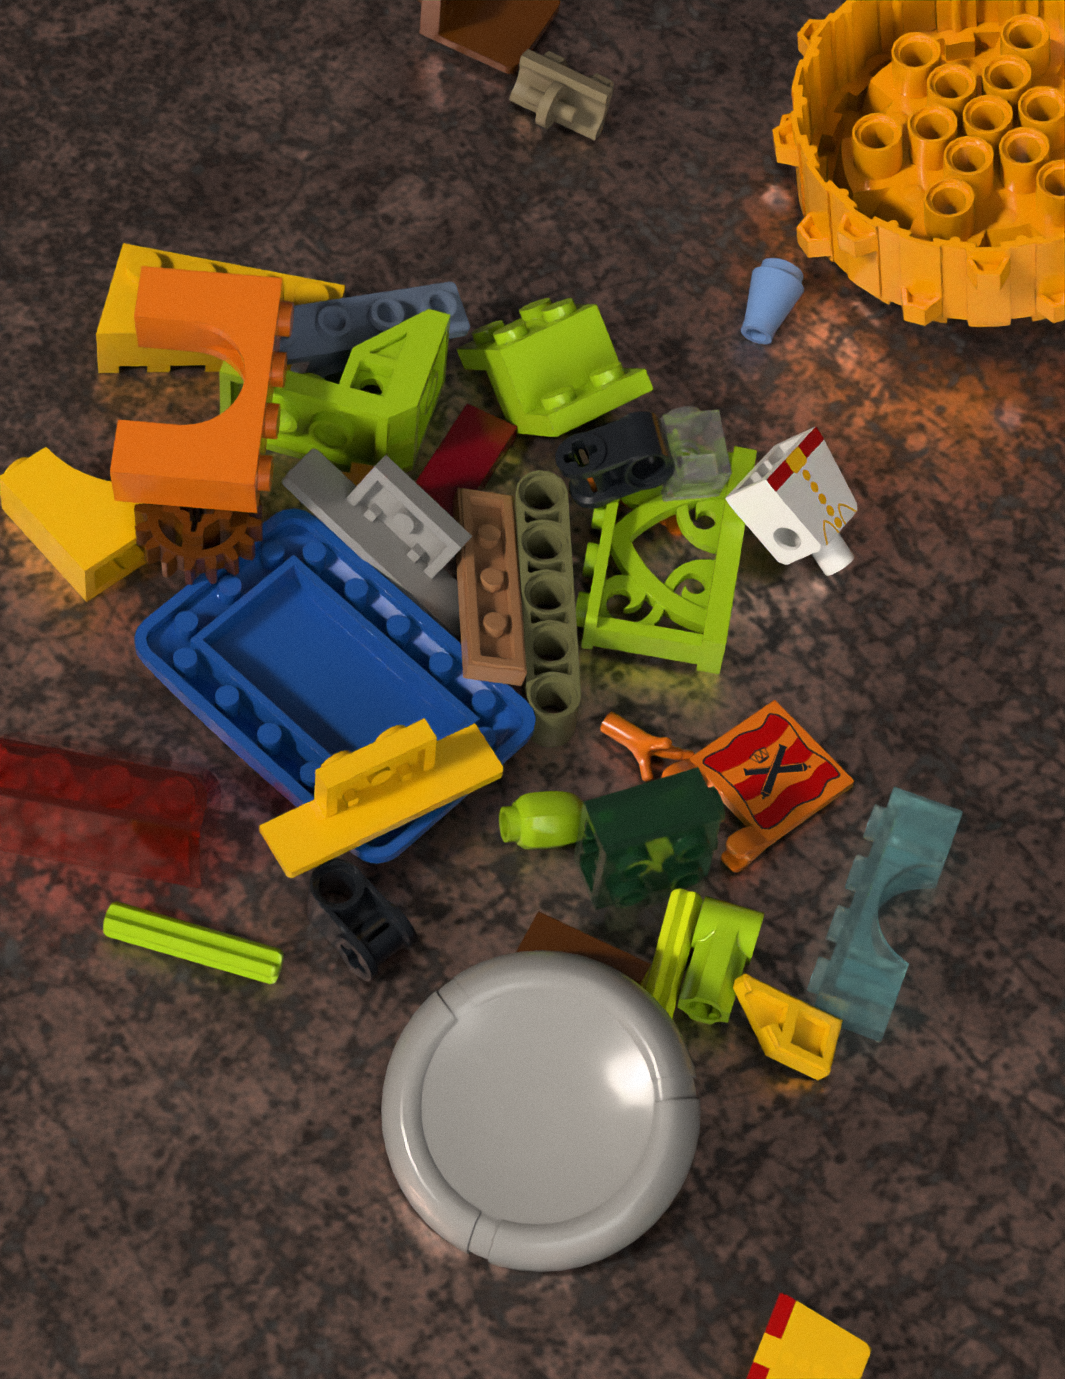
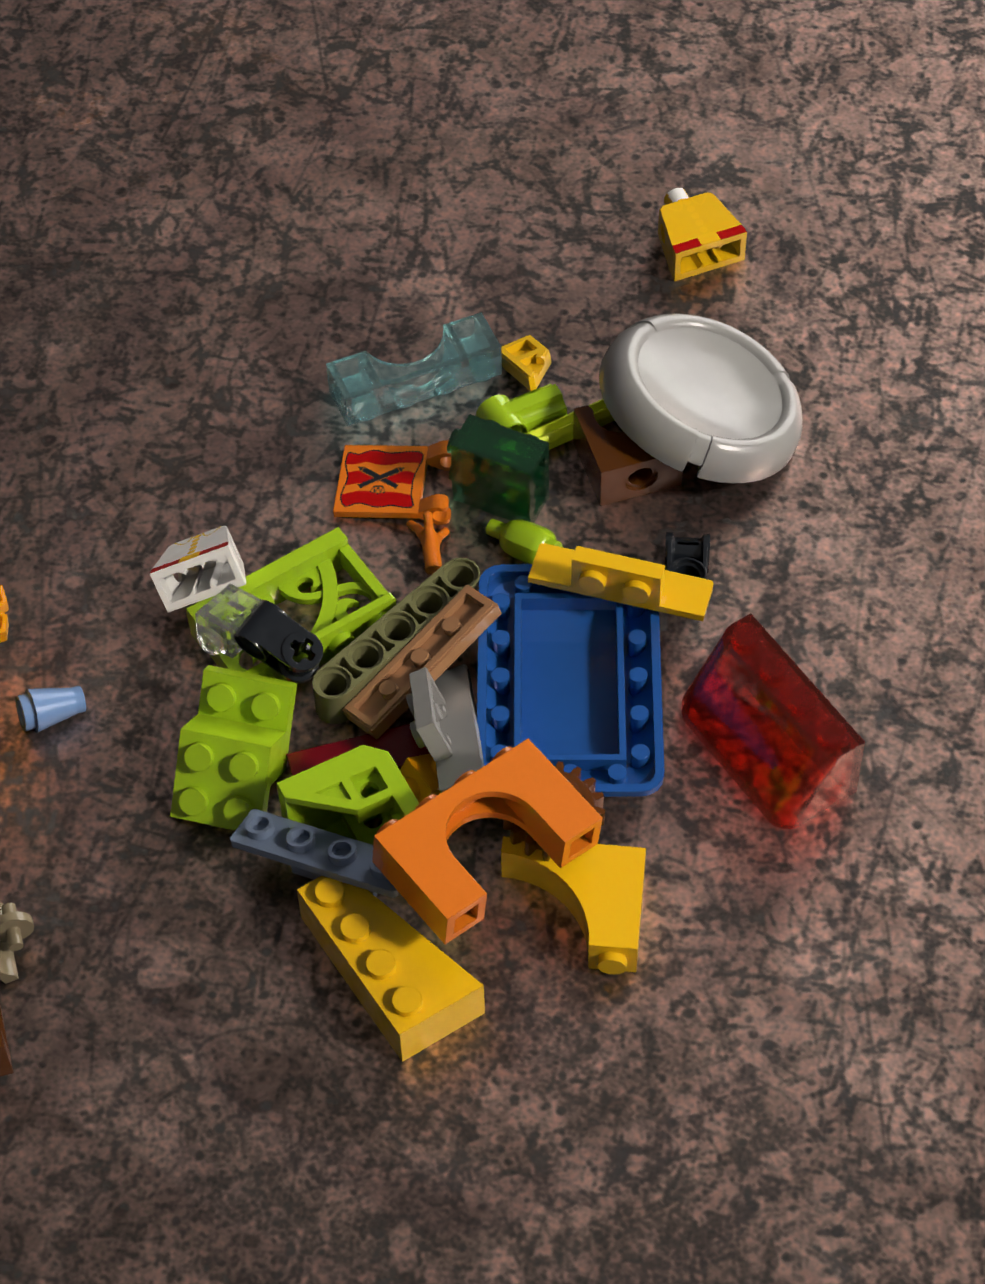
camera: 125 degrees left, 5 degrees down
lime axle [103,901,284,984] -> none

